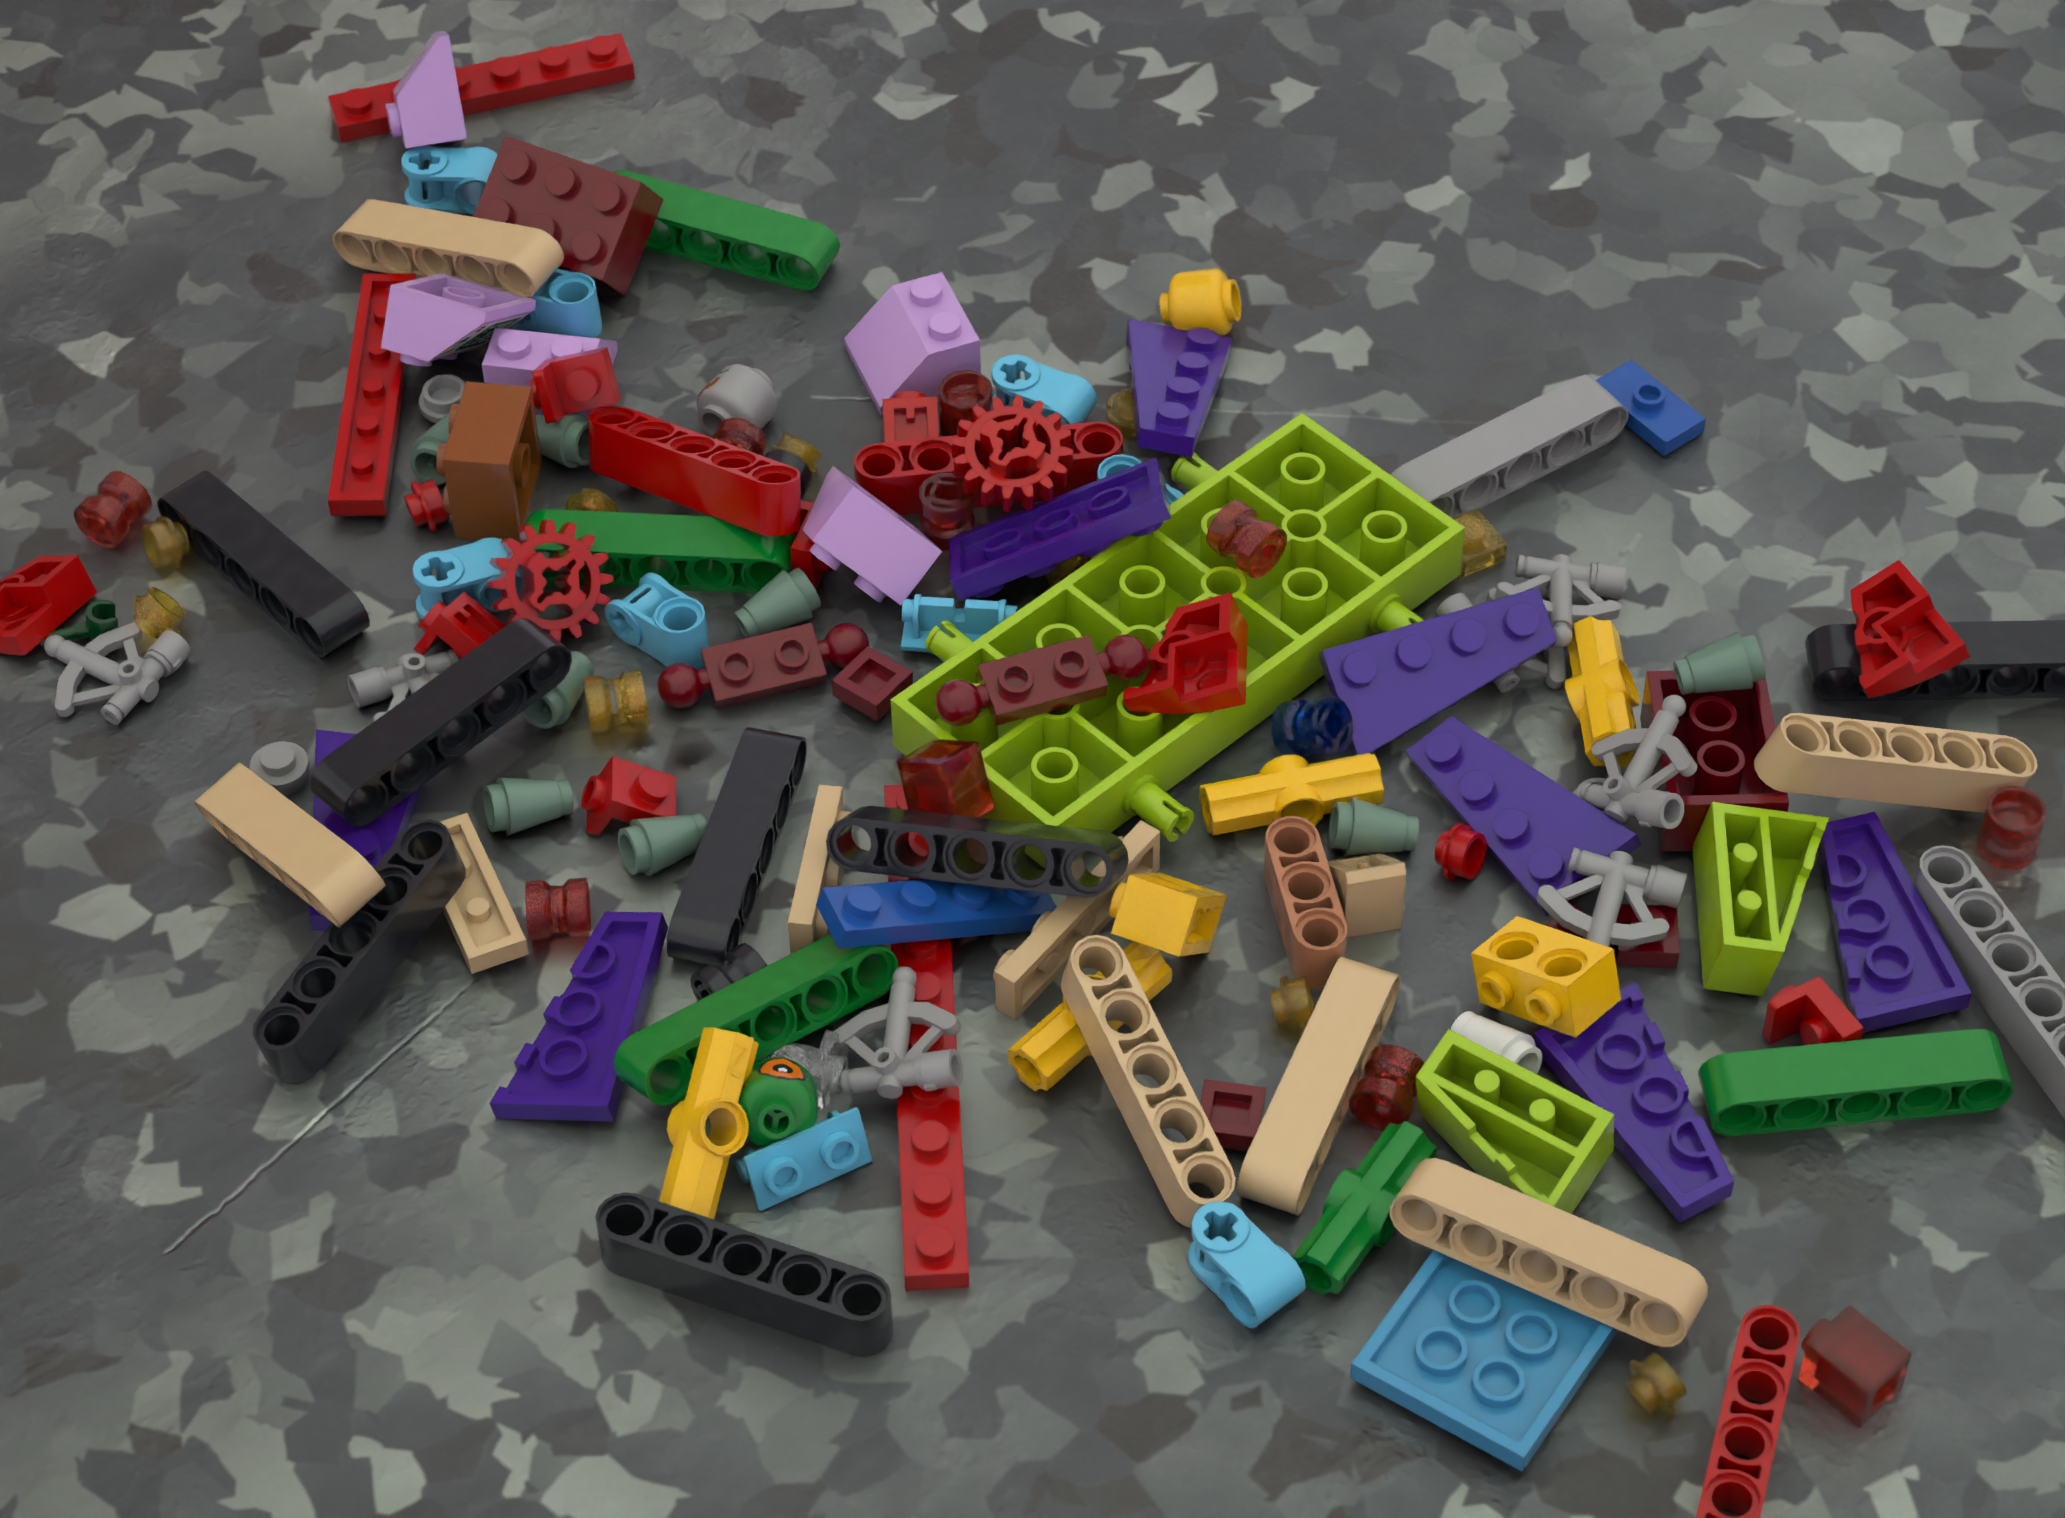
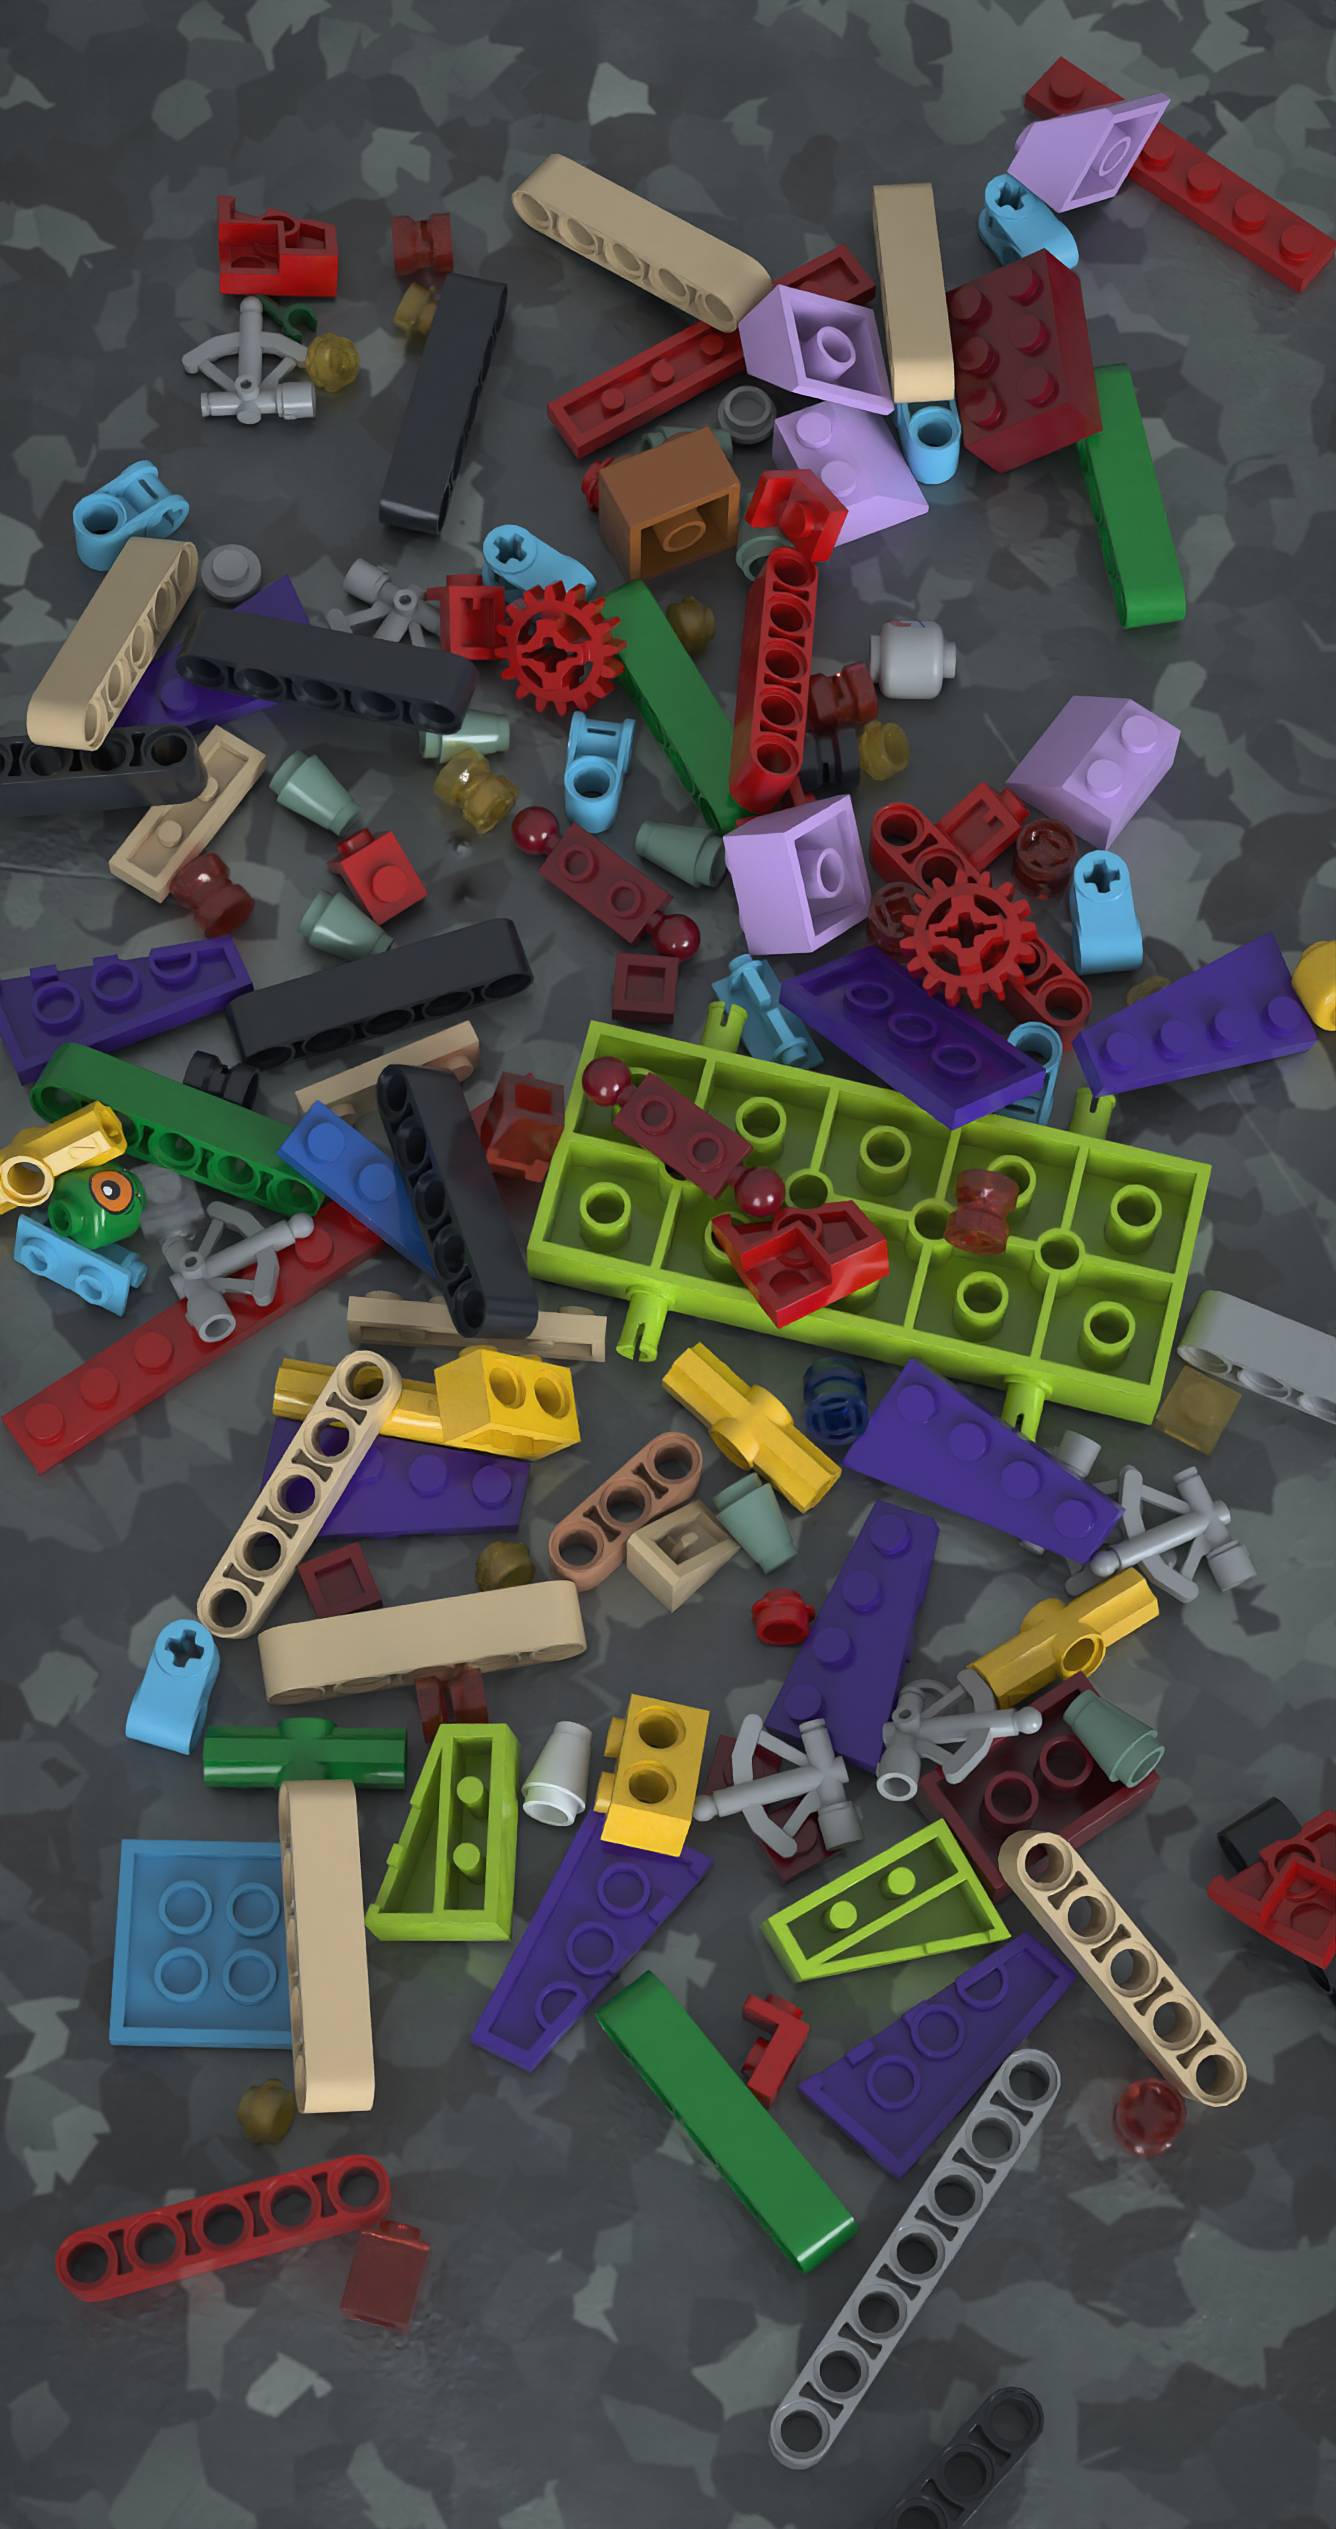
camera: 55 degrees right, 20 degrees up
none -> medium azure piece [73,460,190,571]
none -> dark purple wing [253,1418,531,1547]
none -> tan beam [511,154,773,333]

